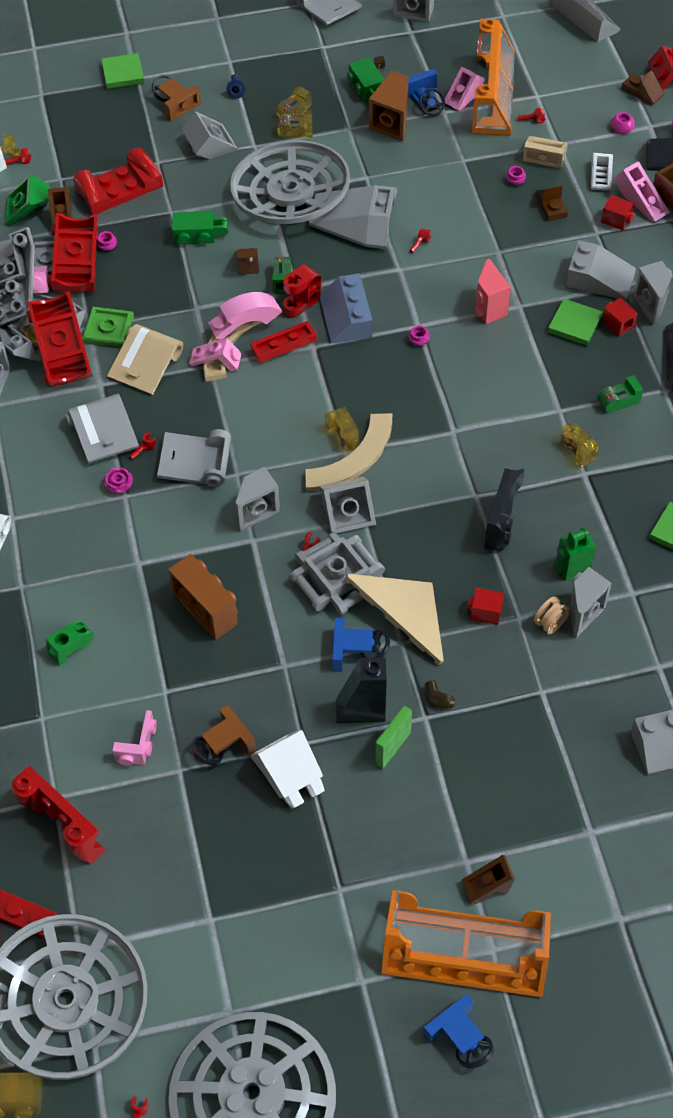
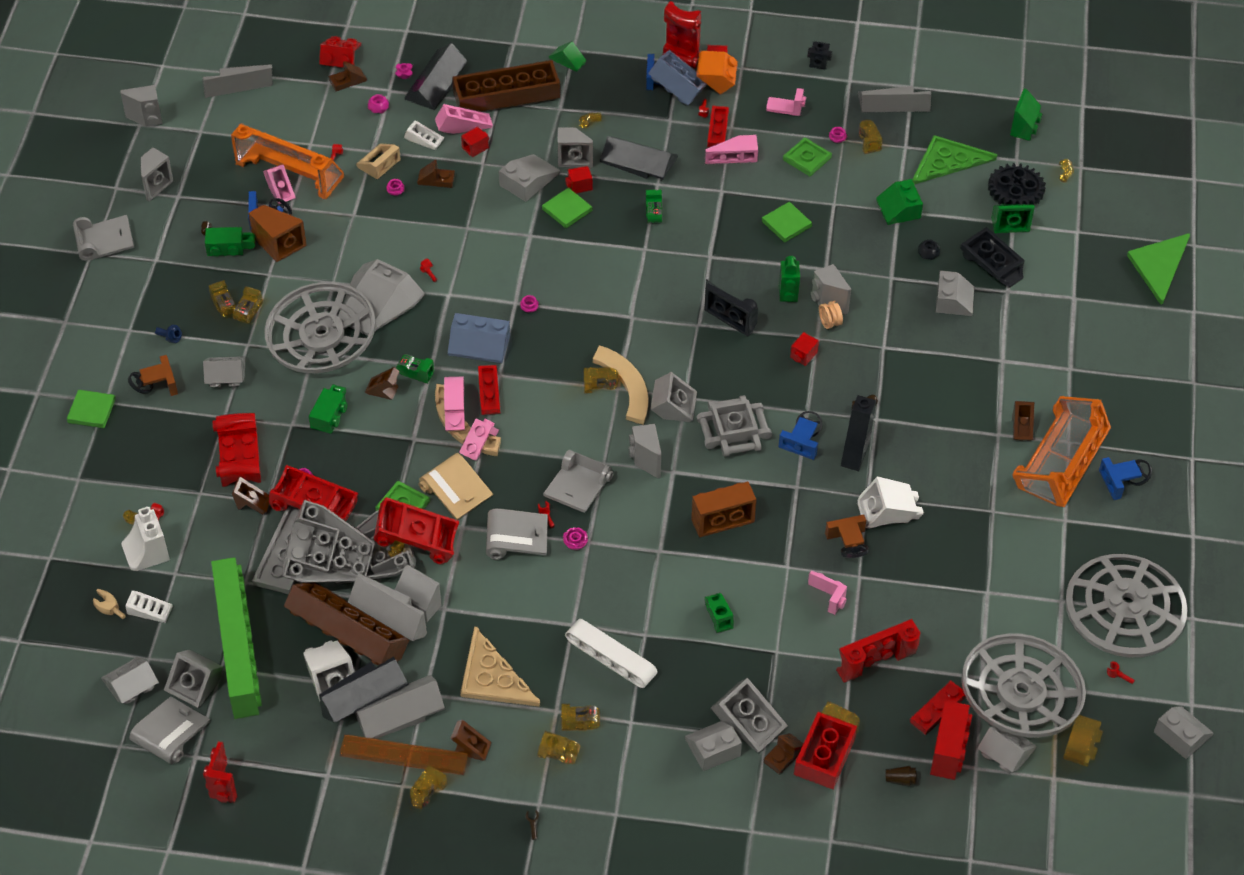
camera: 70 degrees left, 5 degrees down
green slope [5,174,50,226] -> none
red piece [282,264,322,317] -> none
red hand [302,532,321,552] -> none
tan tile [345,574,444,665] -> none
bright green tile [375,706,412,769] -> none
coral slope [474,259,511,324] -> none
clear yellow leg [561,423,600,468] -> none

